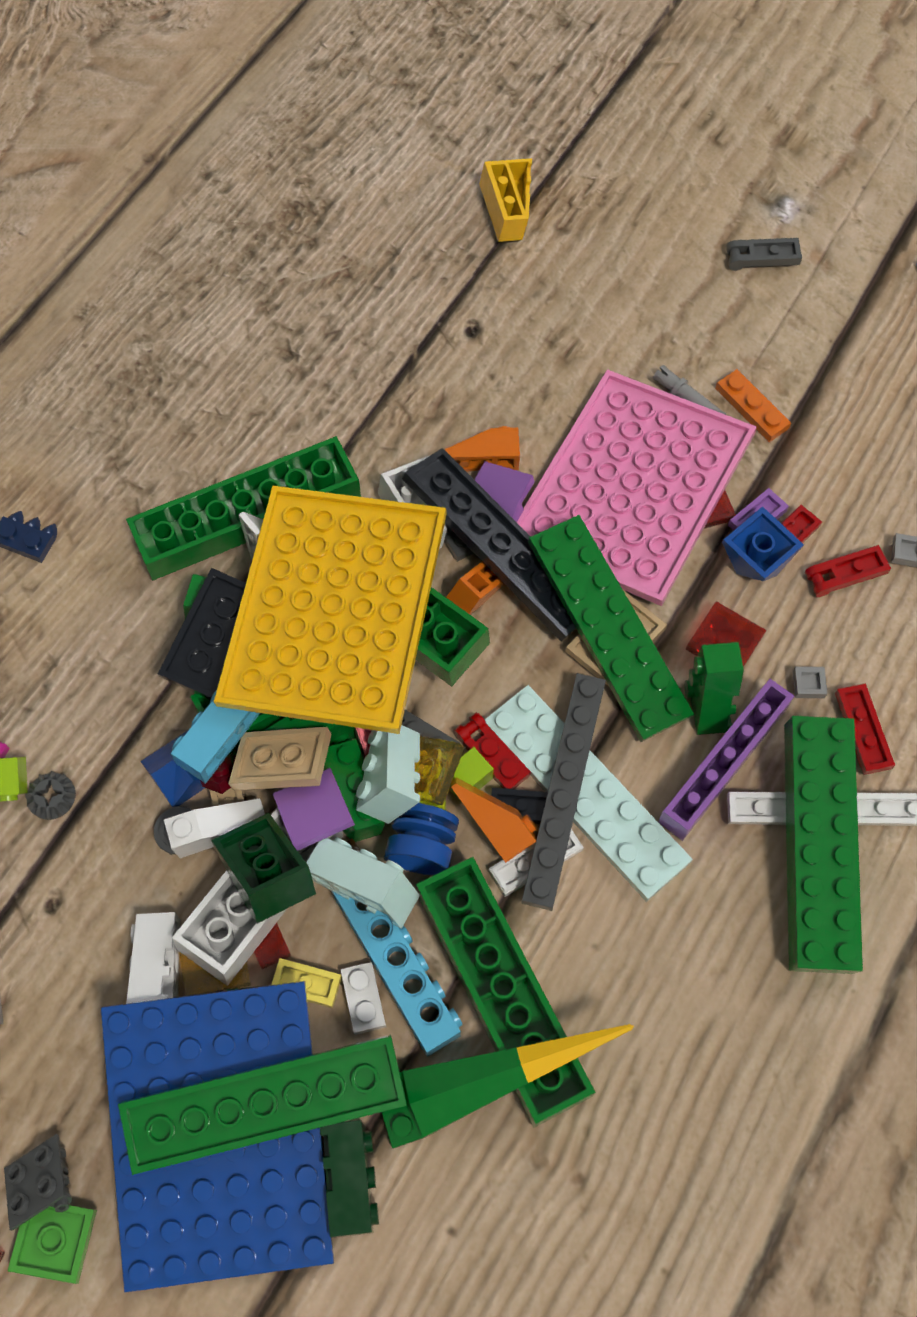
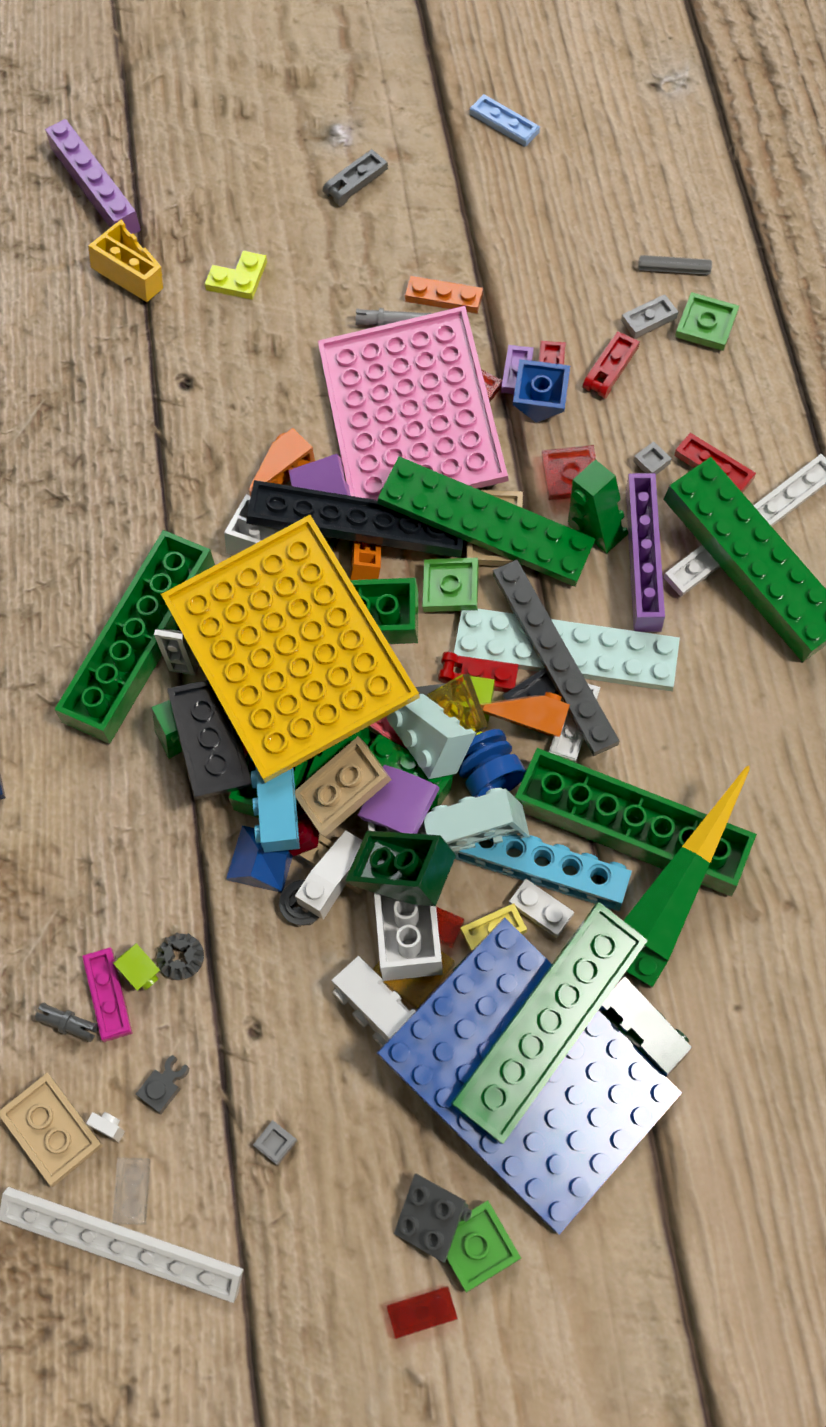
camera: 35 degrees left, 0 degrees up
none -> medium lavender brick [45,119,141,234]
none -> neon yellow plate [205,251,267,300]
none -> bright green plate [422,558,479,612]

